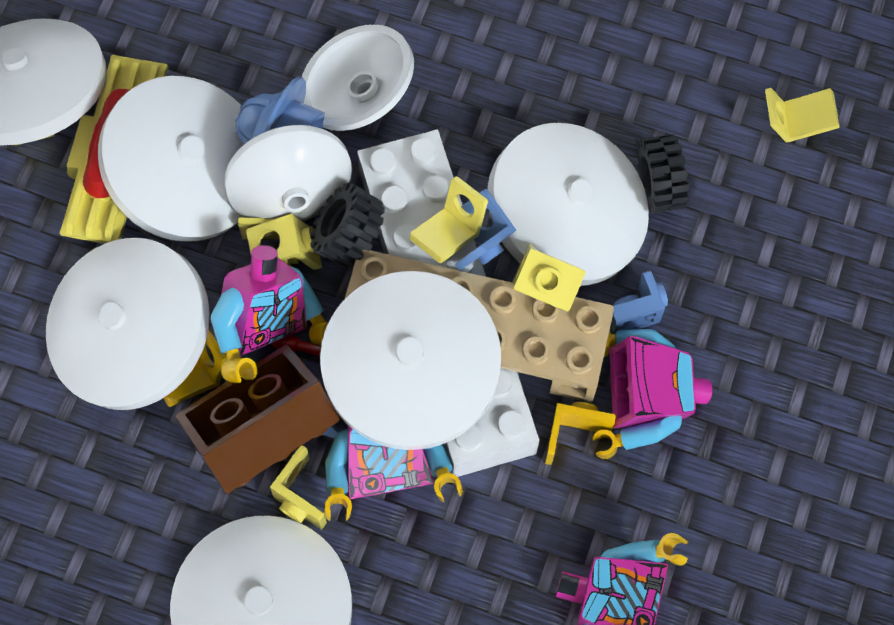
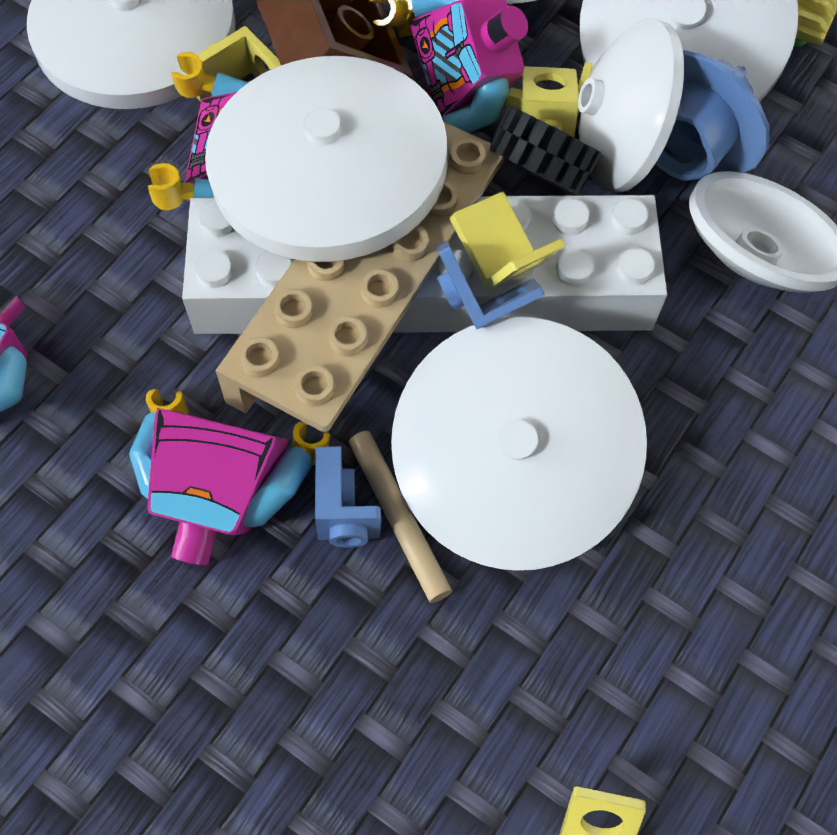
camera: 105 degrees right, 5 degrees down
light yellow bracket [512,244,586,312] -> none
yellow bracket [545,402,616,465] -> none
black tyre [637,134,689,214] -> none
none -> tan bar [348,431,452,603]

